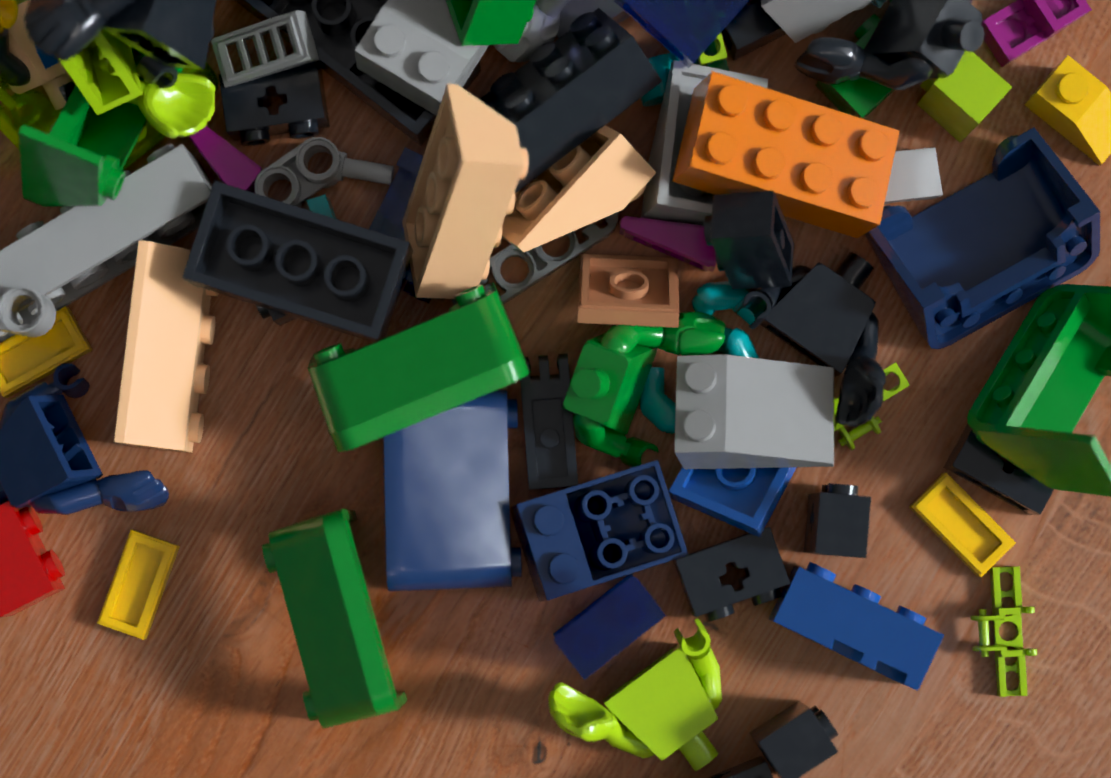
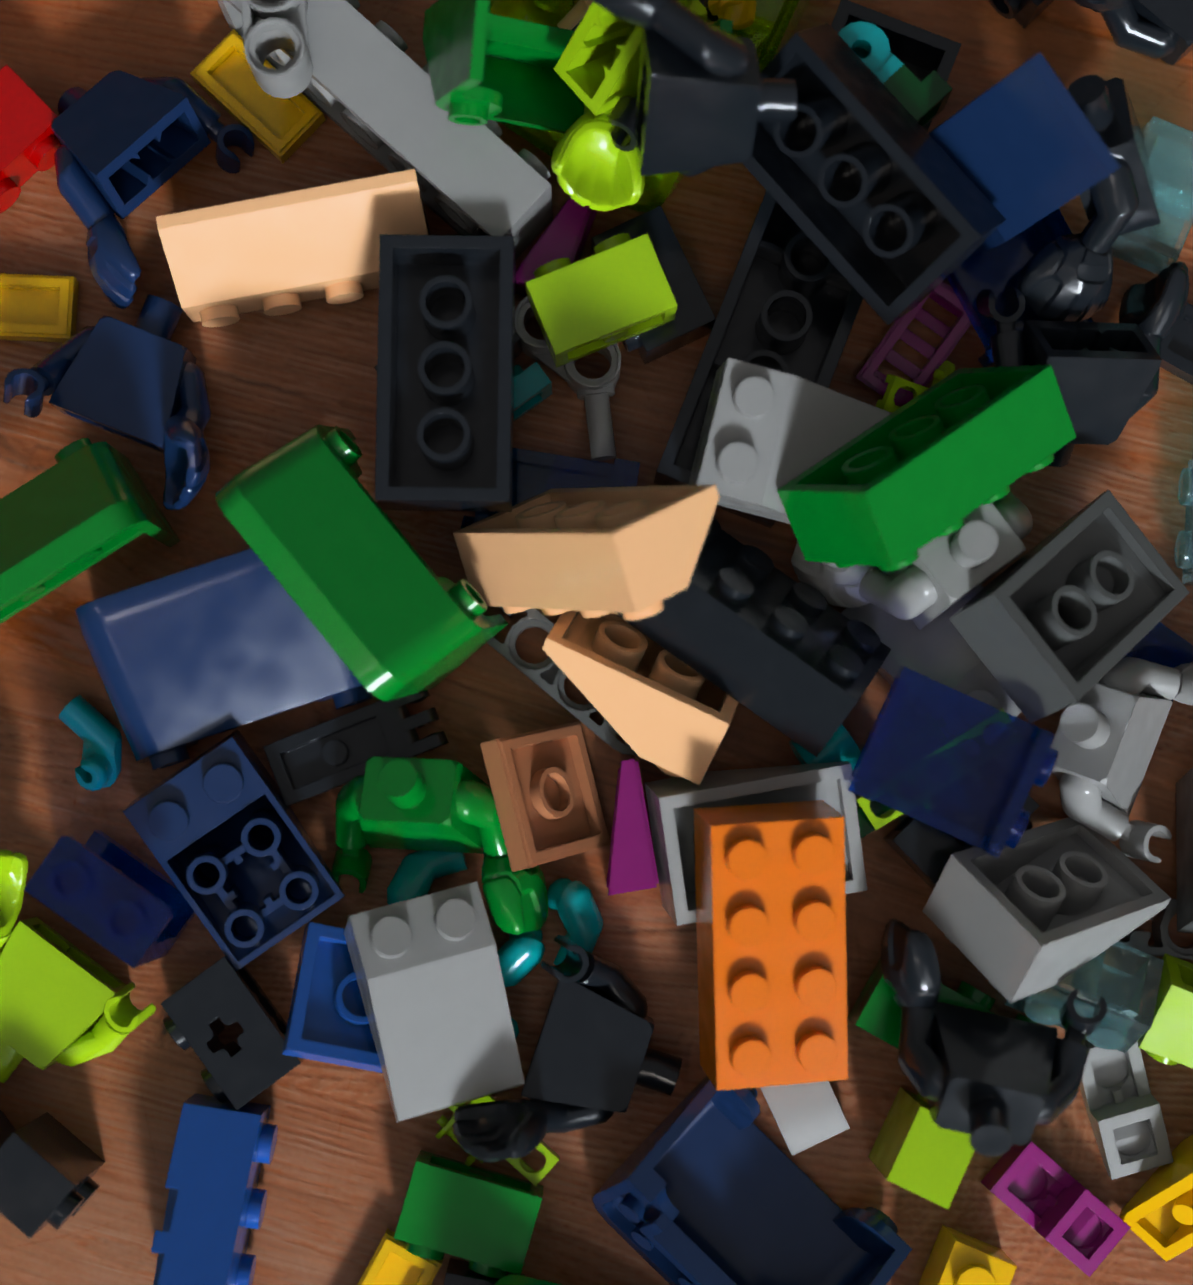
camera: 65 degrees right, 0 degrees up
light grey slope [211,10,320,88] -> none
black brick [704,191,794,290] -> none
black brick [804,483,871,558] -> none
none -> dark blue torso [3,294,211,510]
none -> teal arm [58,695,122,791]
none -> green brick [394,1150,544,1279]
none -> lime brick [525,233,678,368]

